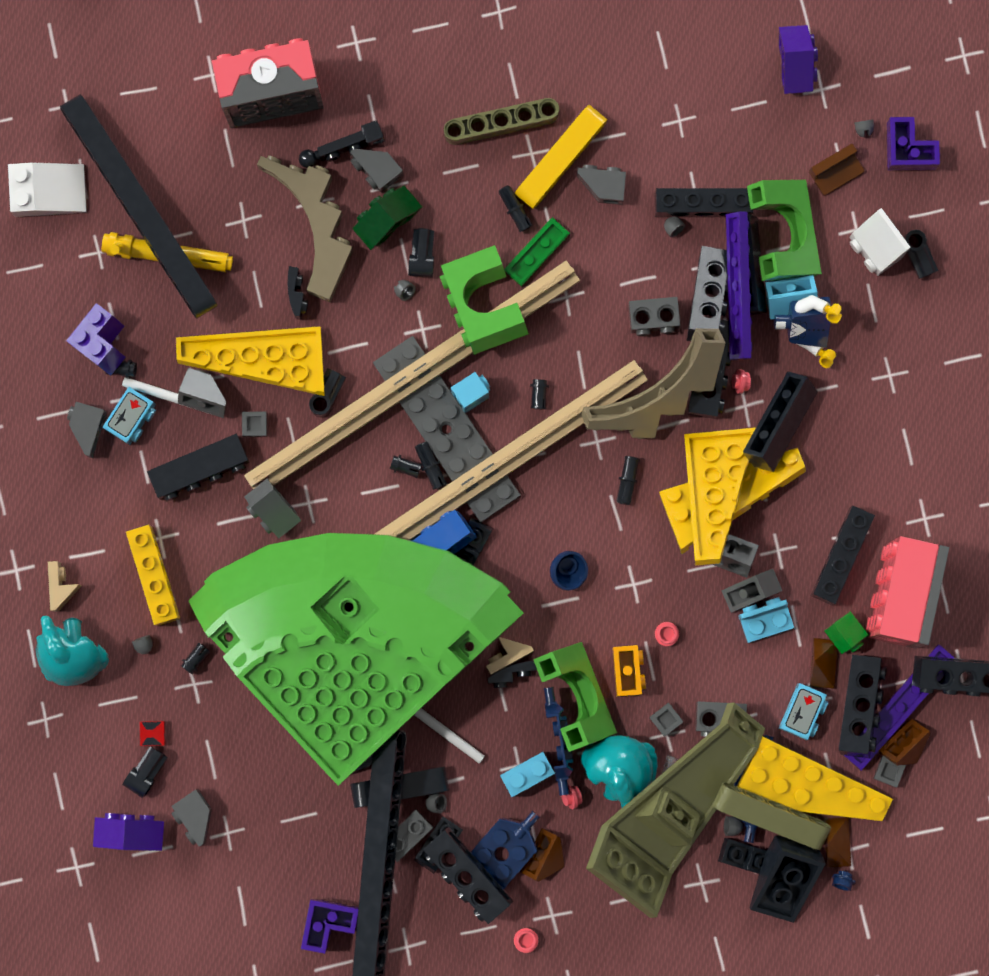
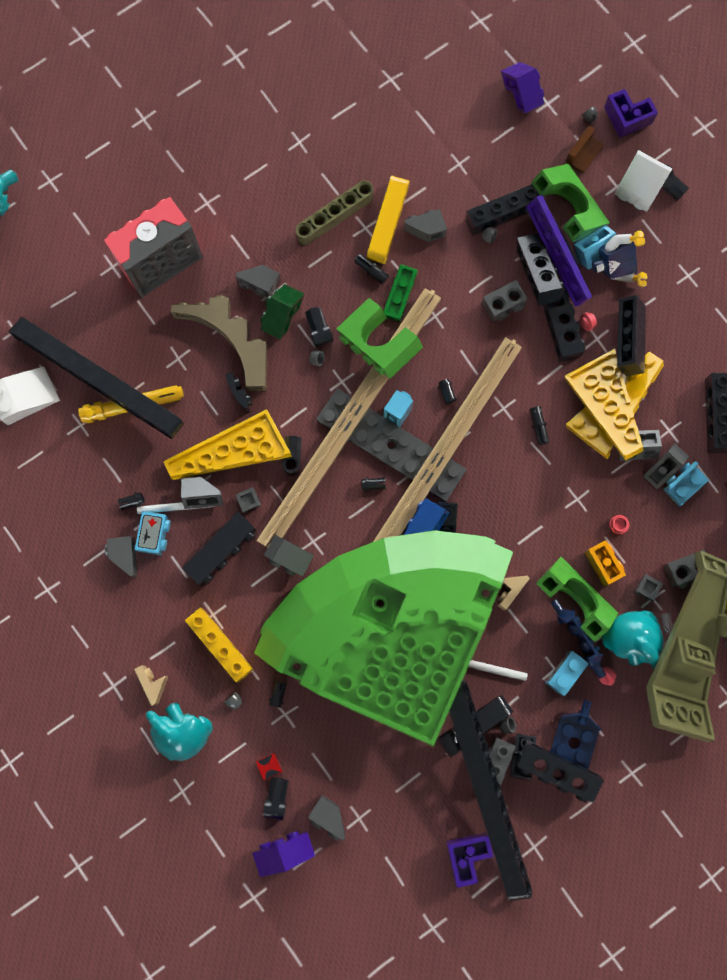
camera: 25 degrees left, 5 degrees down
brick [66,303,126,376] -> none
black plate [298,120,384,168] -> none
black axle [415,442,447,490] -> none
black slope [488,661,537,688] -> none
coral plate [514,928,538,953] -> none
reddish brown slope [520,828,565,882] -> none
dark blue piece [549,551,588,591] -> none
dark tan arch [582,328,725,439] -> none

